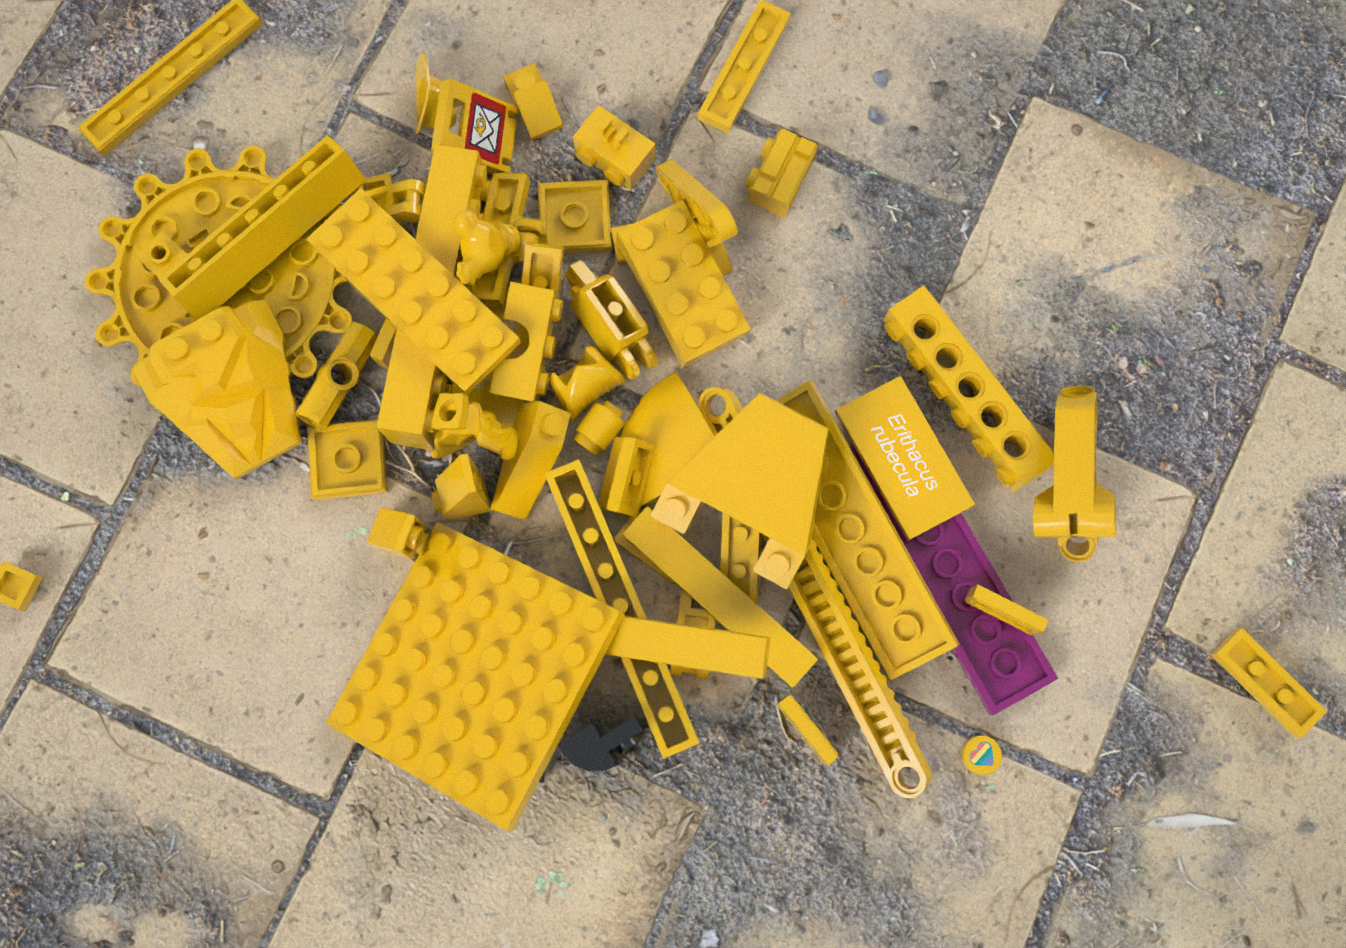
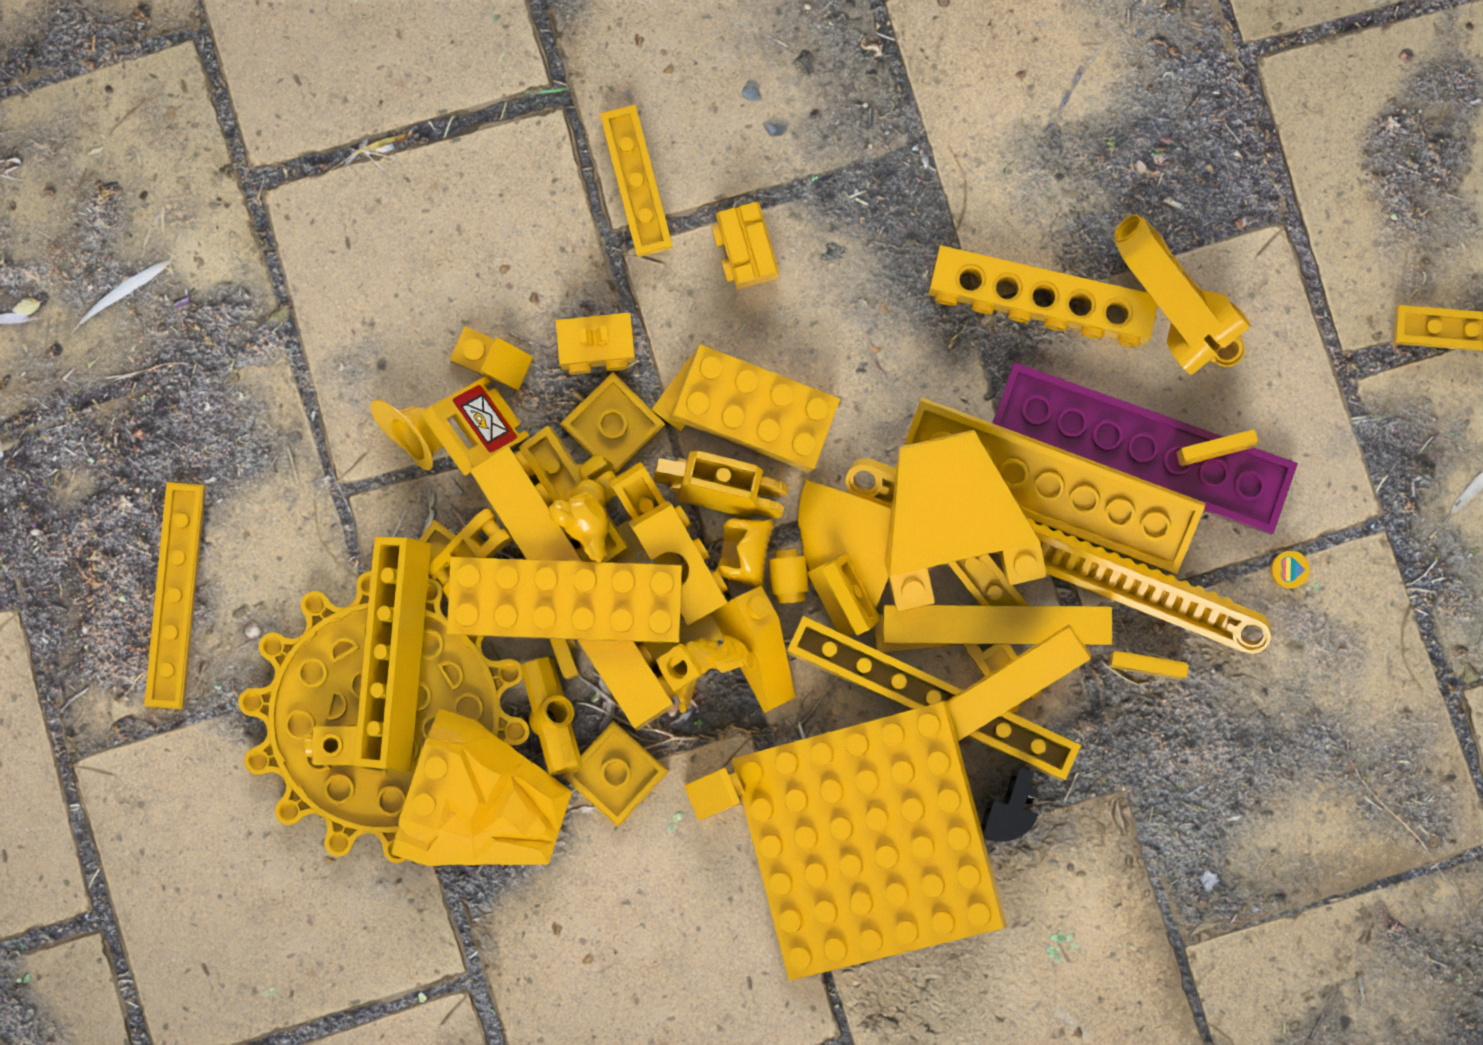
camera: 40 degrees left, 5 degrees up
yellow slope [432,454,492,522] -> none
yellow beam [655,159,738,276] -> none
yellow tile [835,376,975,541] -> none

